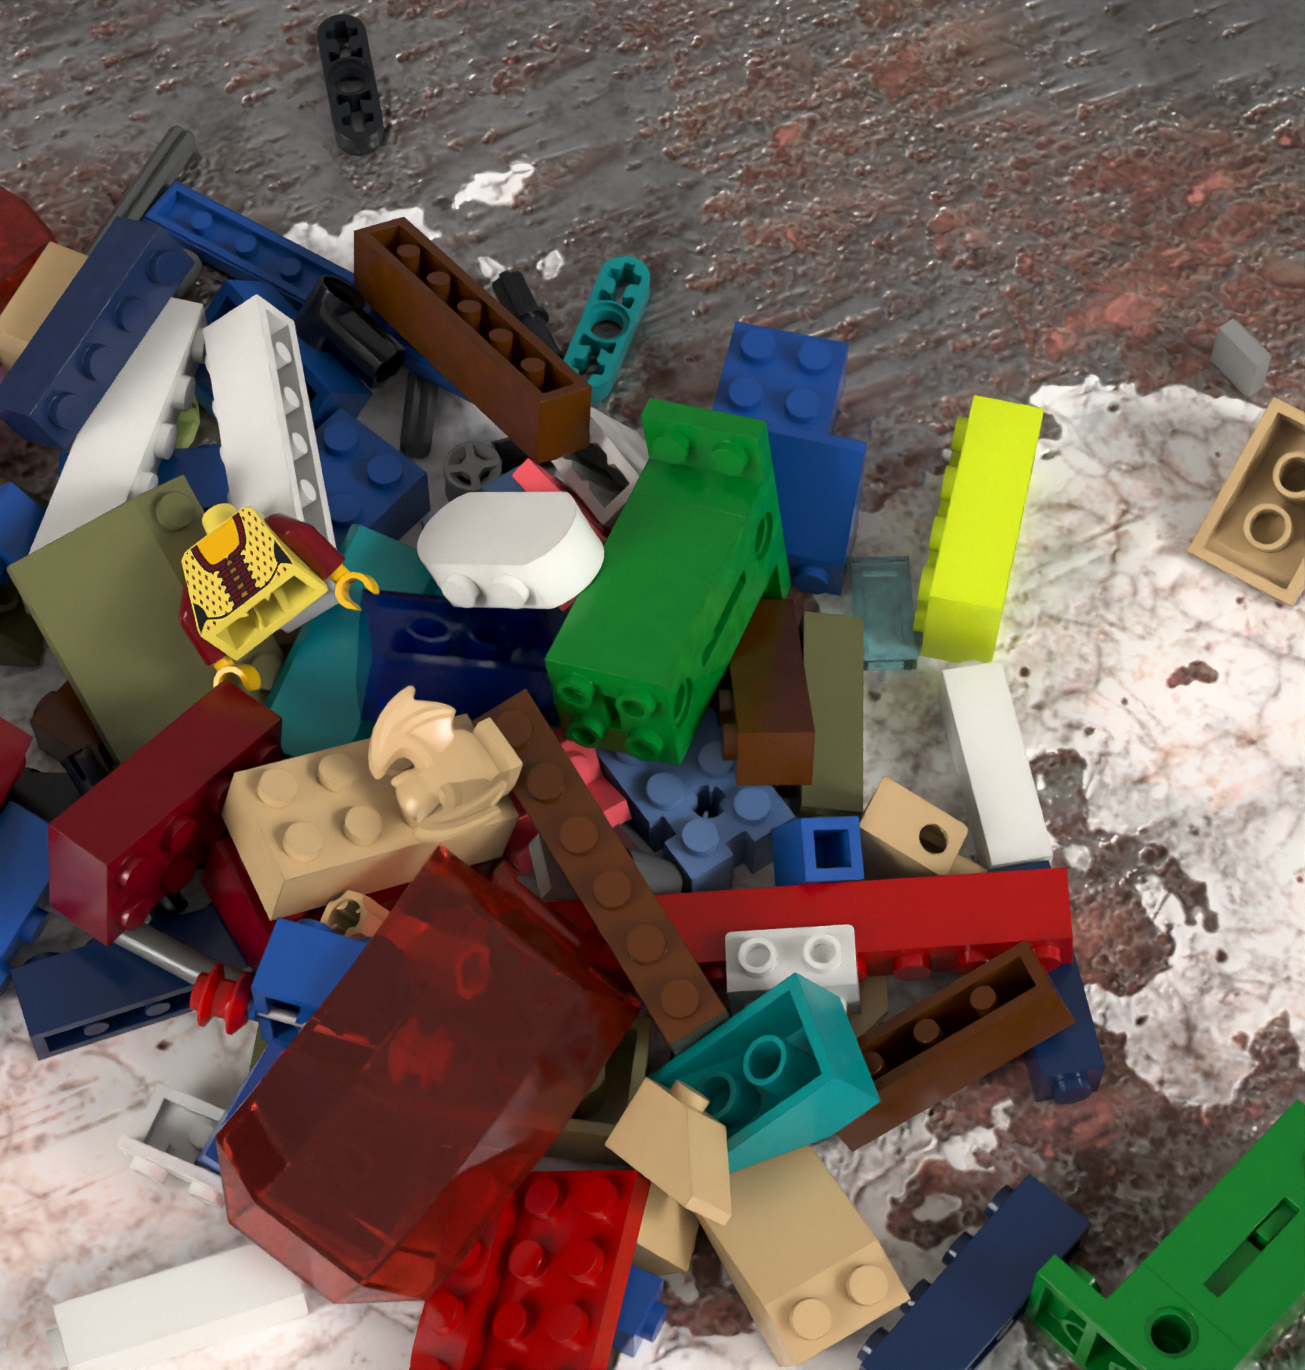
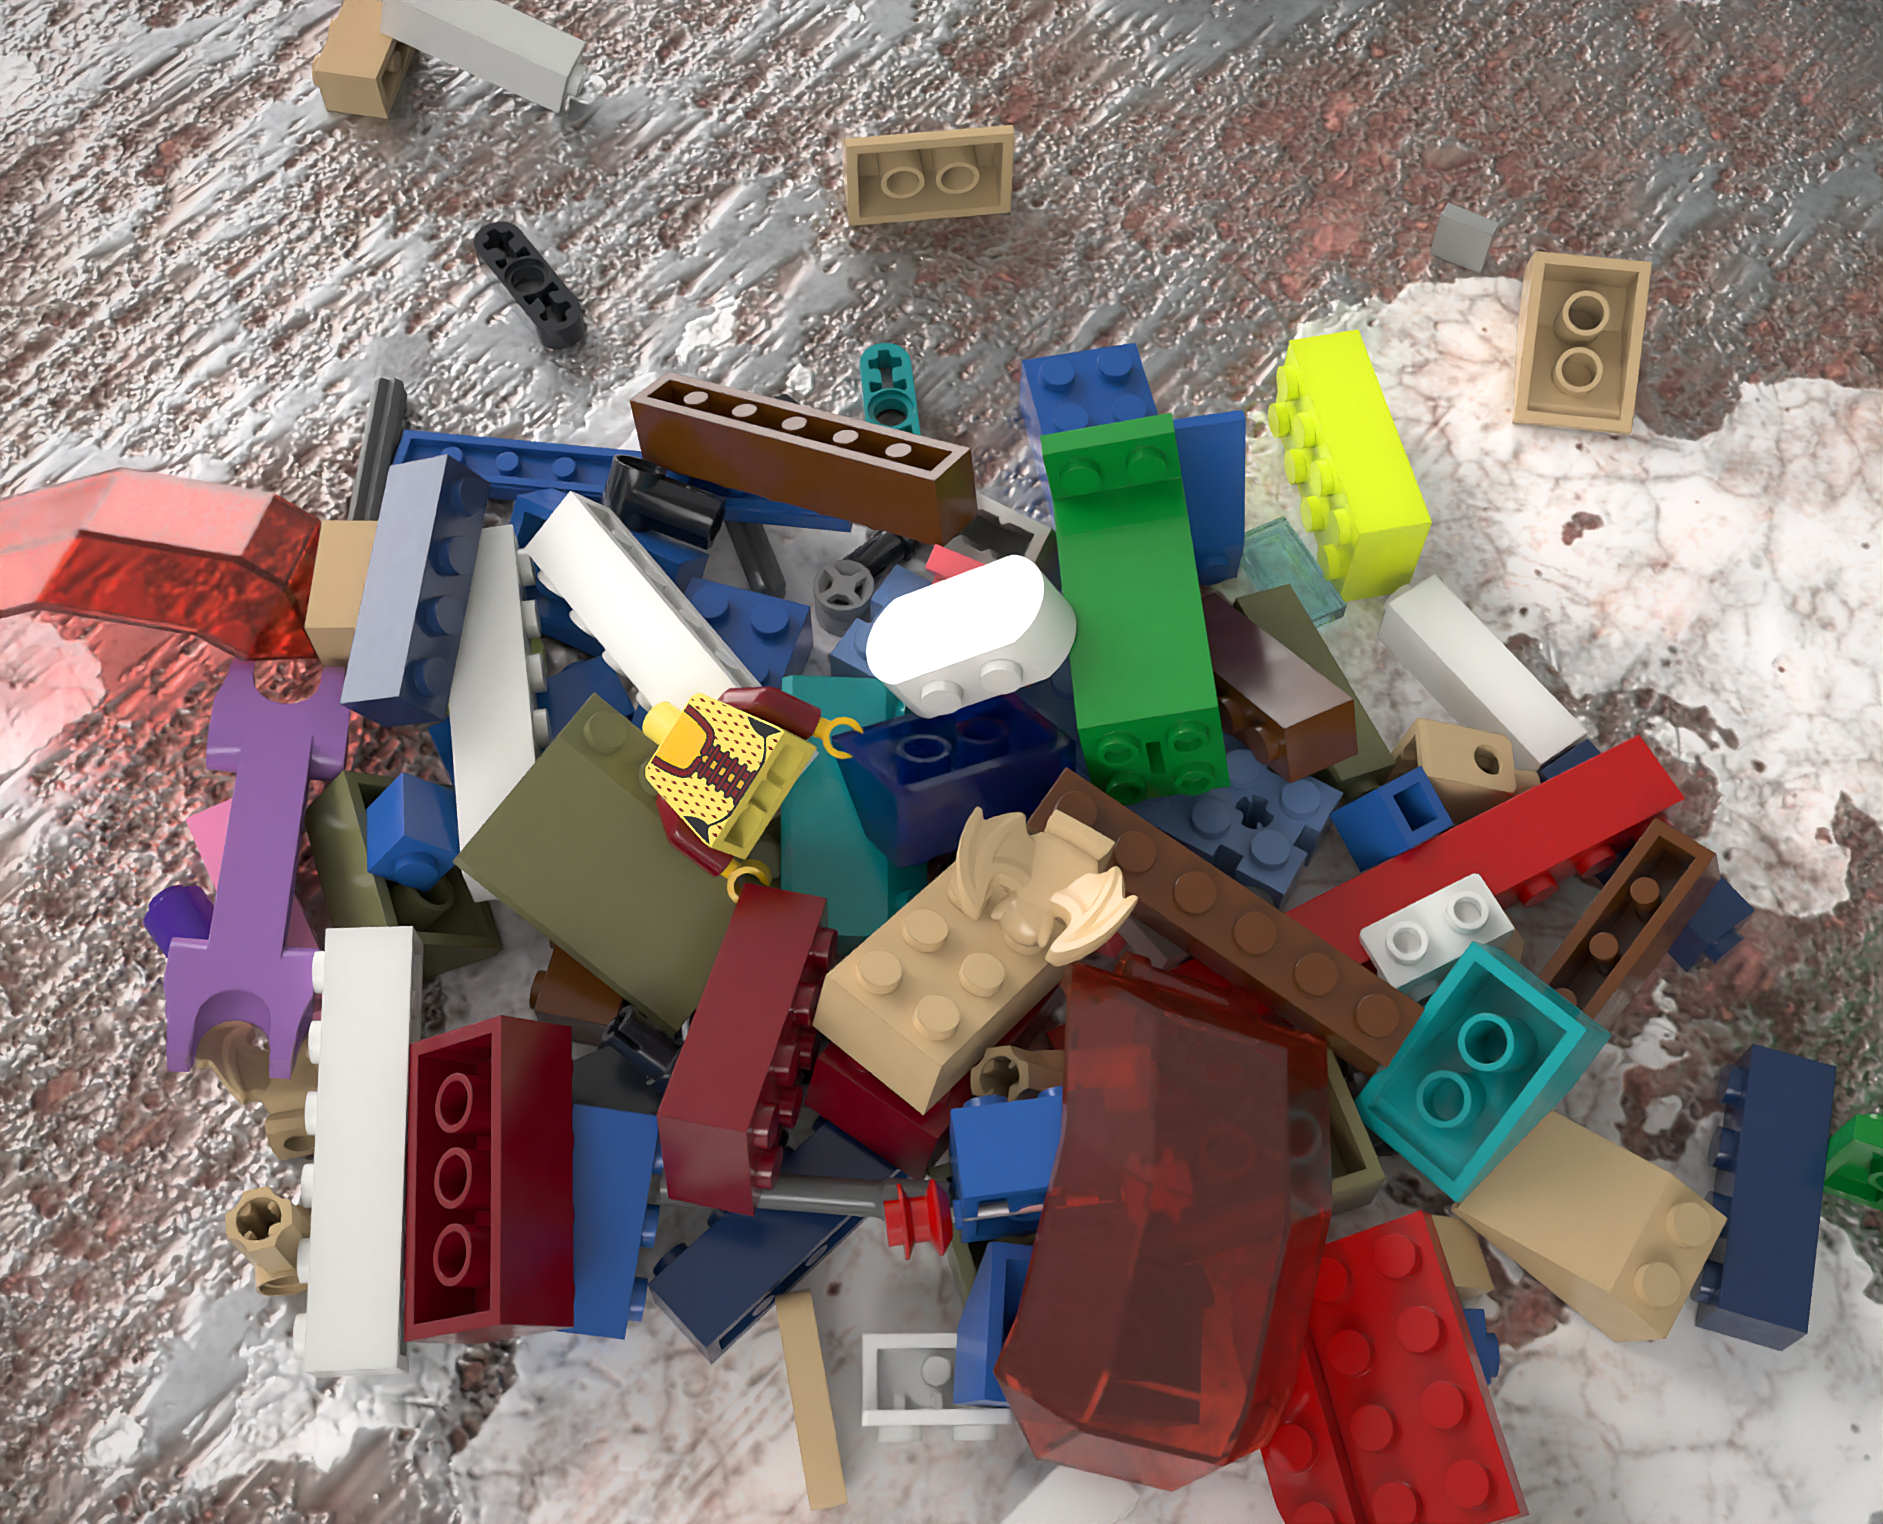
camera: 25 degrees left, 0 degrees up
tan slope [604,1077,732,1226] -> none
none -> tan beam [775,1288,848,1511]
none -> tan slope [841,125,1014,226]

